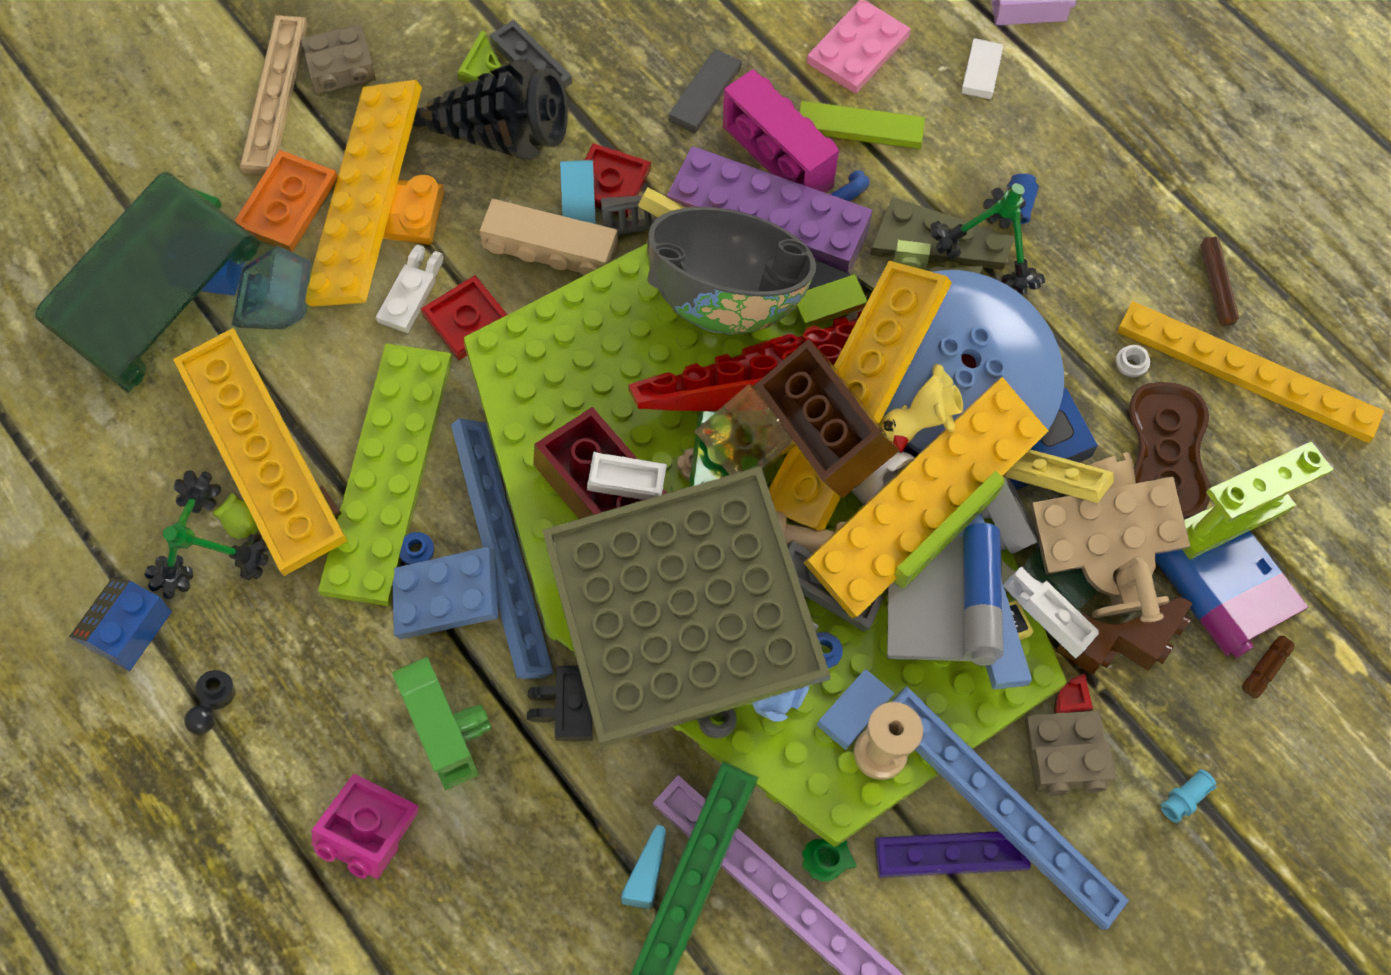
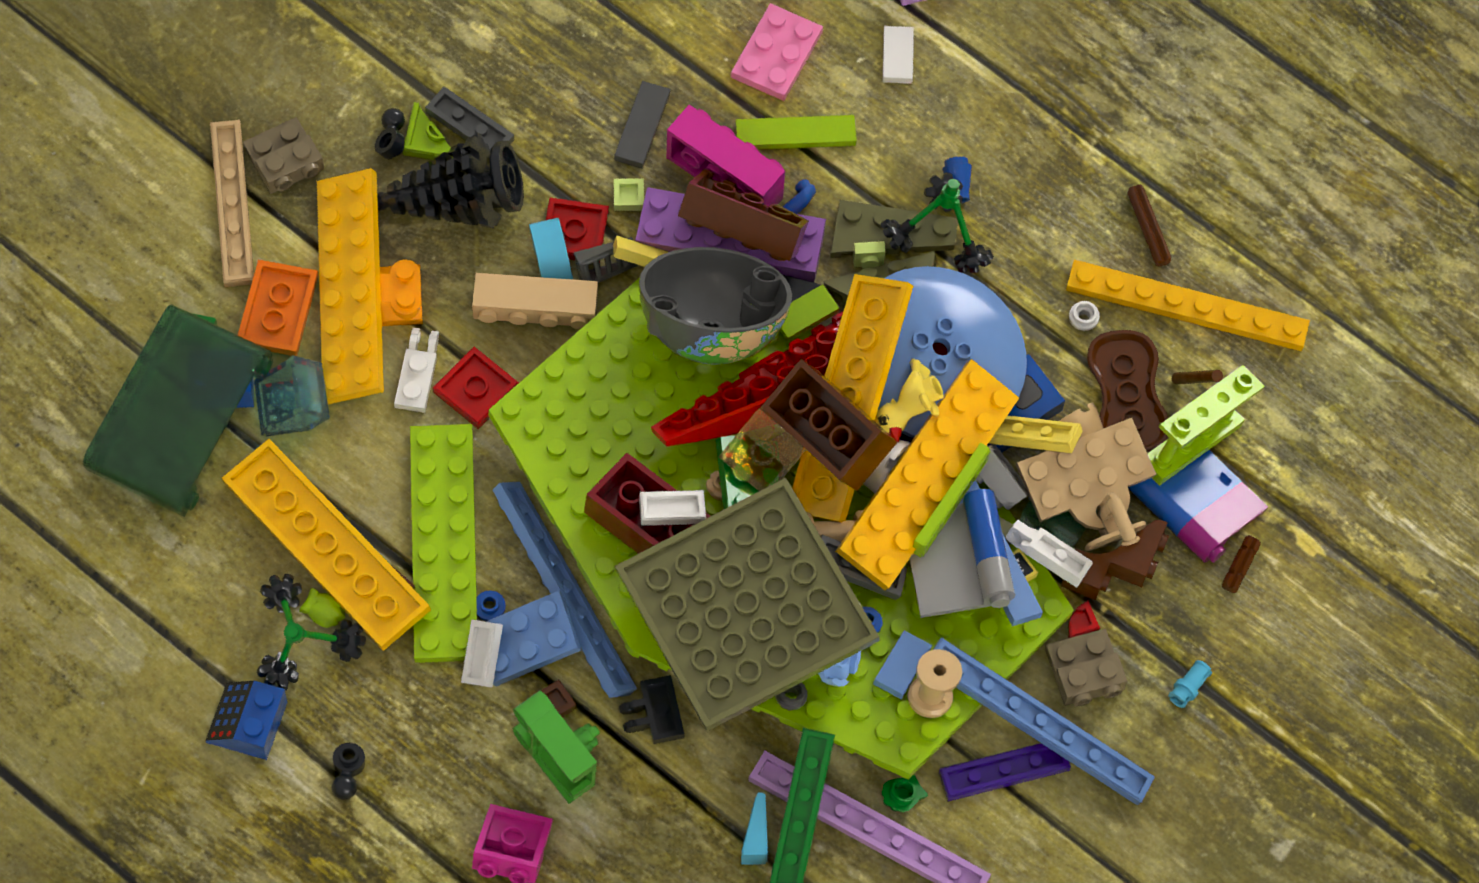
camera: 15 degrees left, 0 degrees up
none -> black plate [375,108,405,159]
none -> white tile [461,620,503,688]
none -> reddish brown plate [540,680,576,717]
none -> yellowish green plate [614,178,644,211]
none -> reddish brown wedge [678,168,809,261]
none -> reddish brown bar [1171,370,1223,384]

